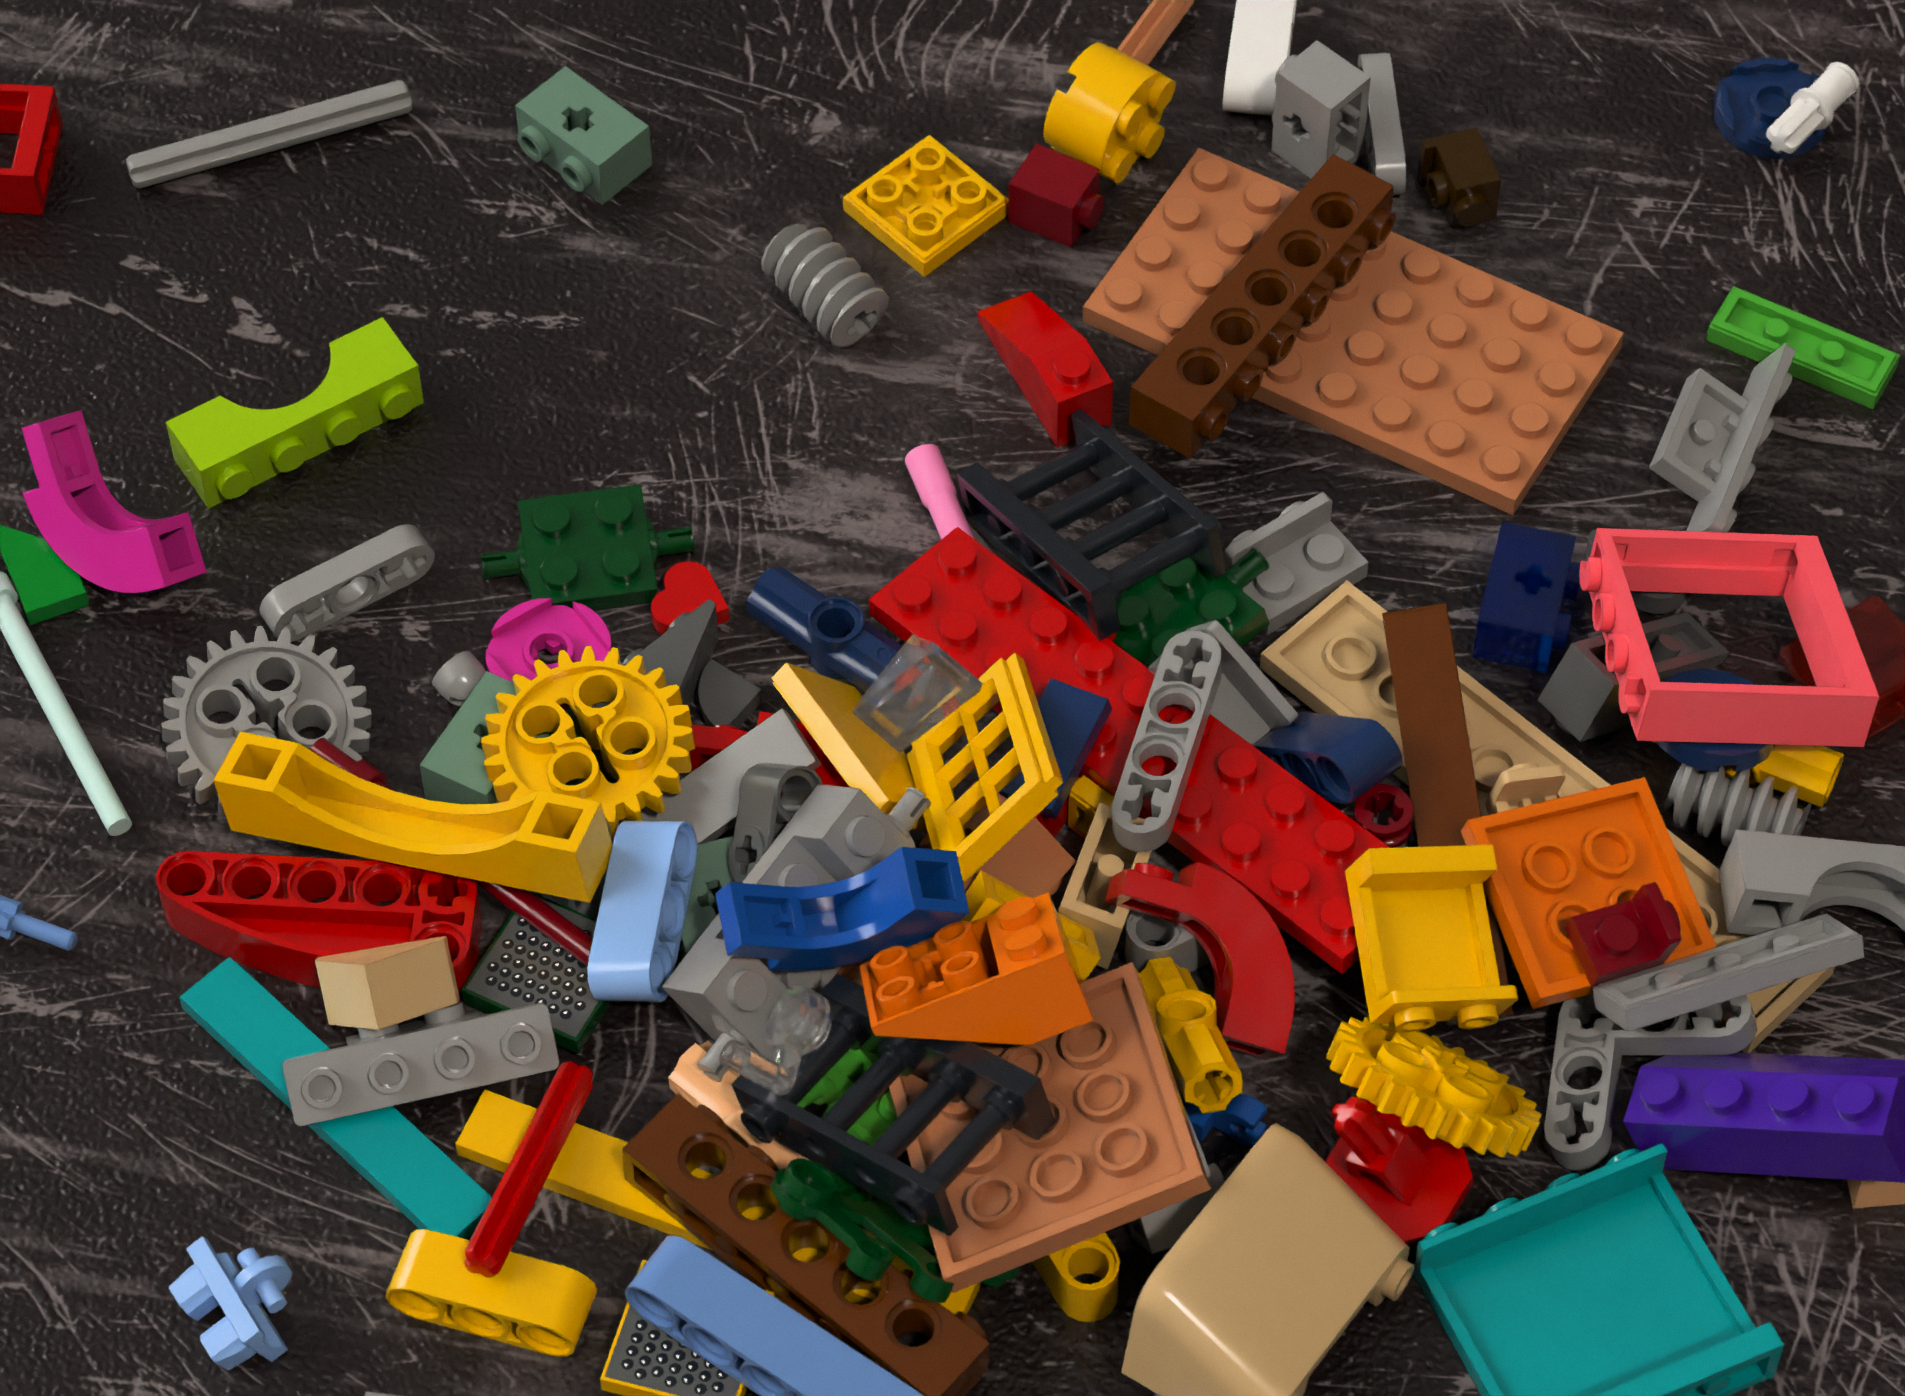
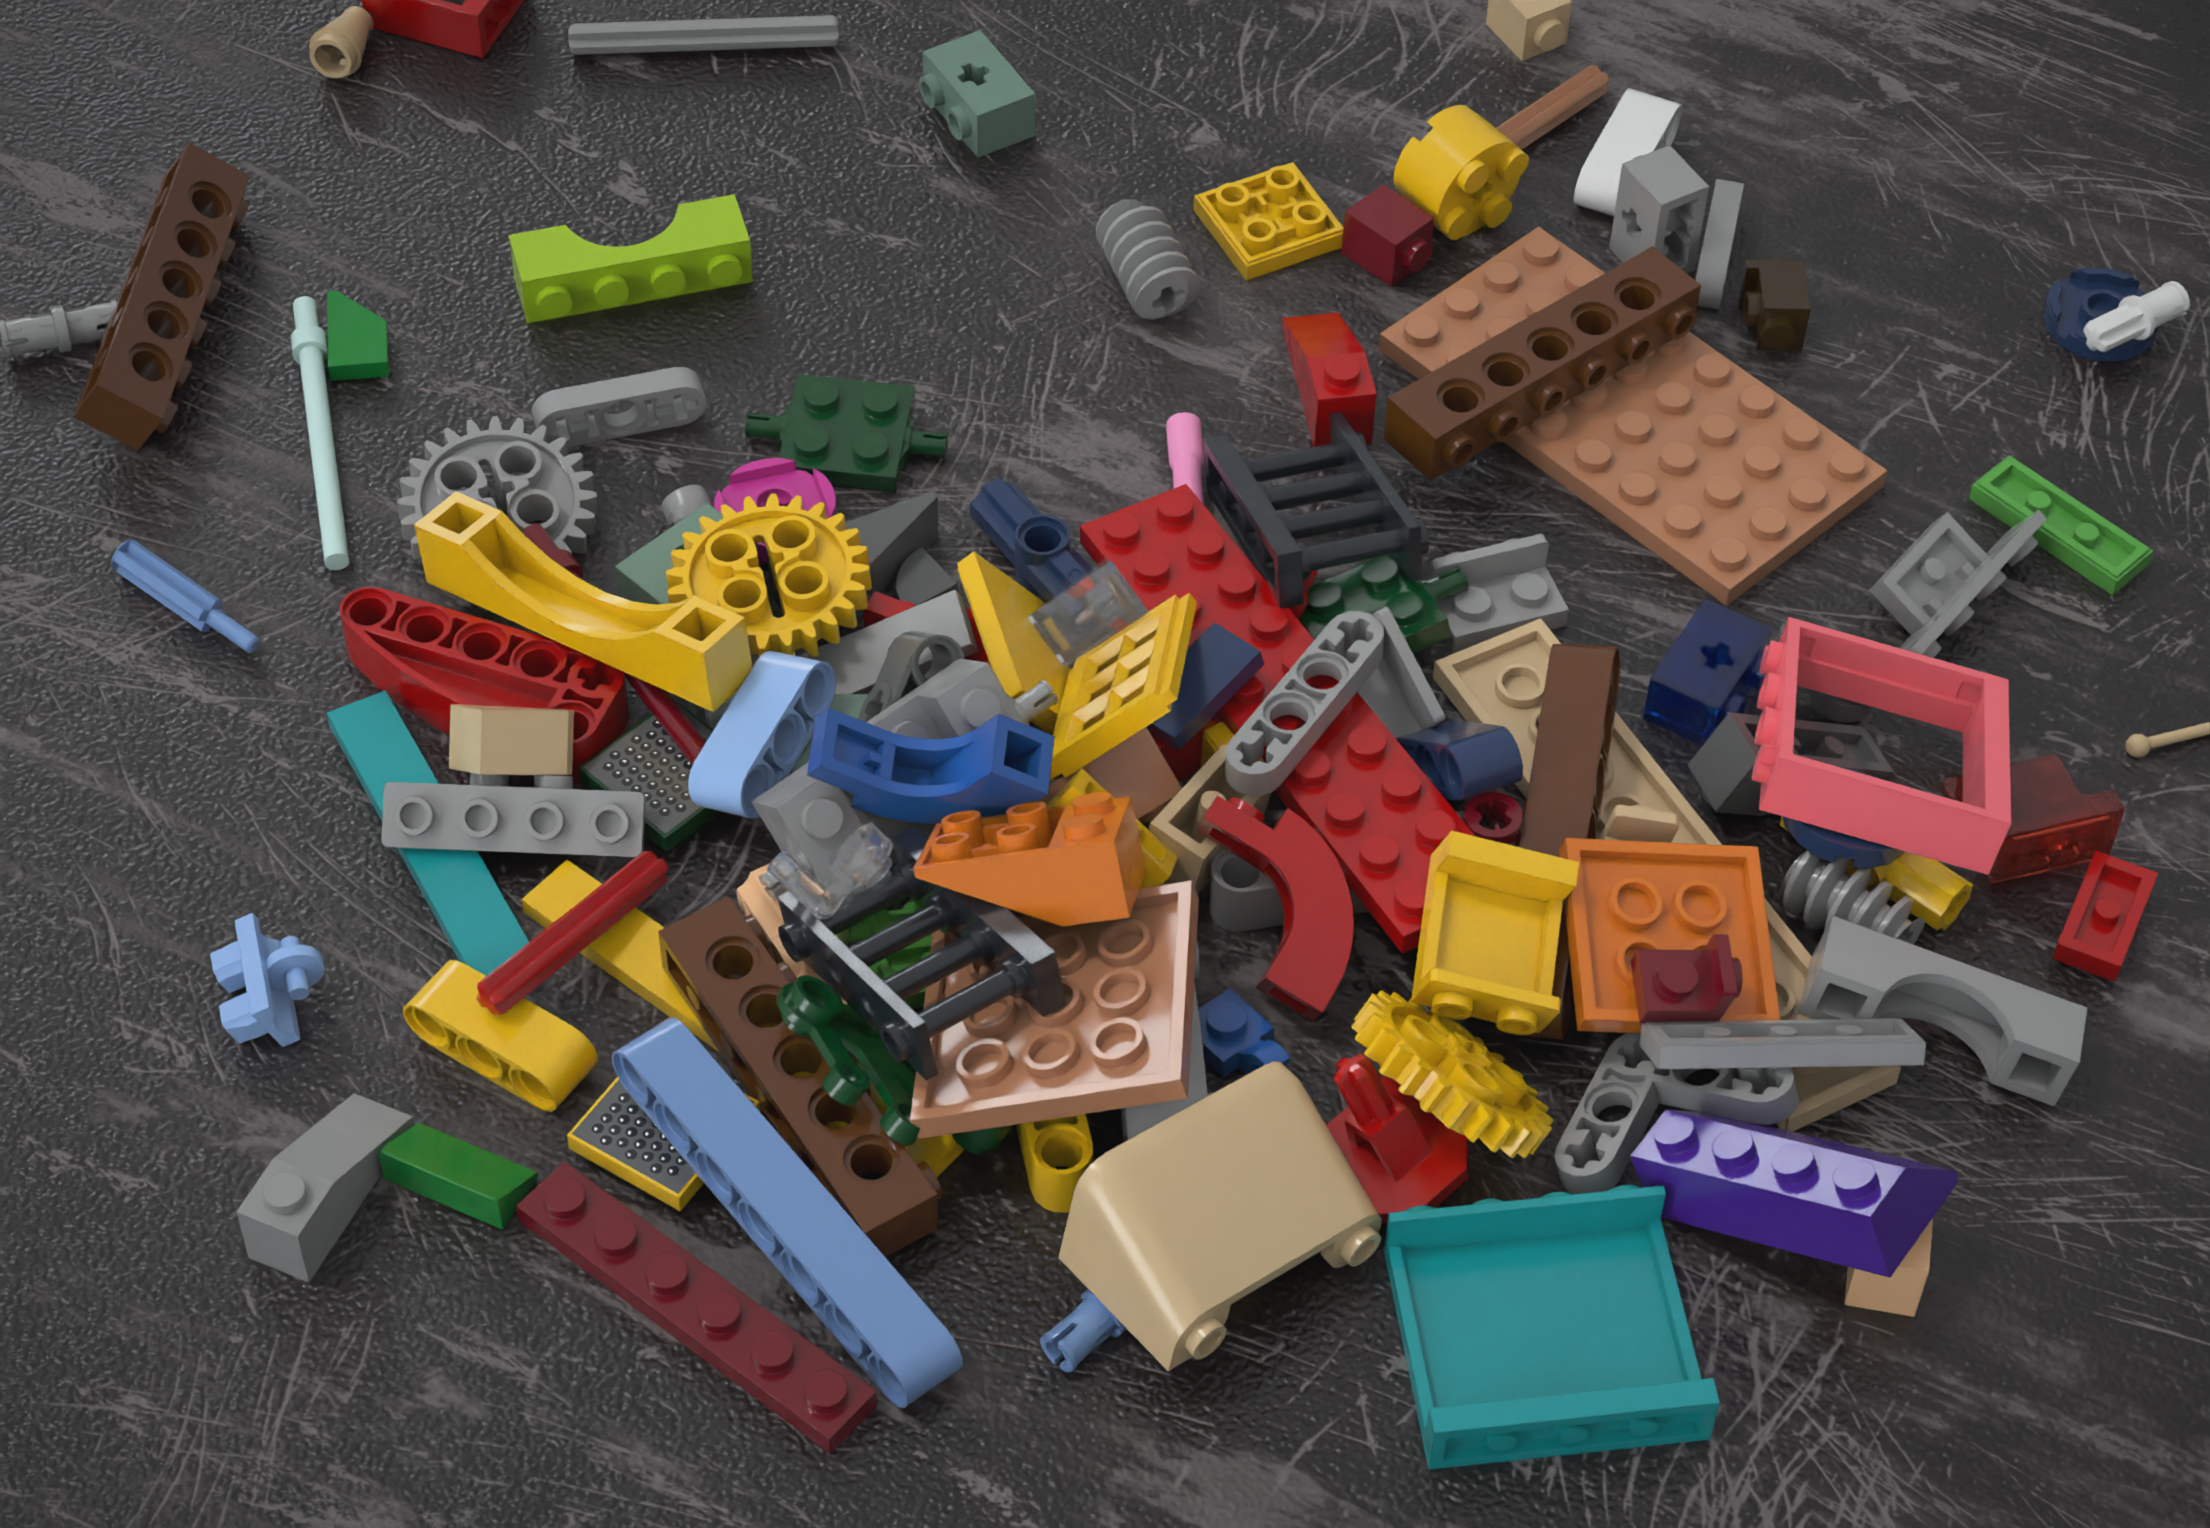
camera: 15 degrees right, 5 degrees down
dark pink arch [21,410,207,593] -> none
red tile [651,561,730,635] -> none
yellow piece [1139,956,1242,1114] -> none

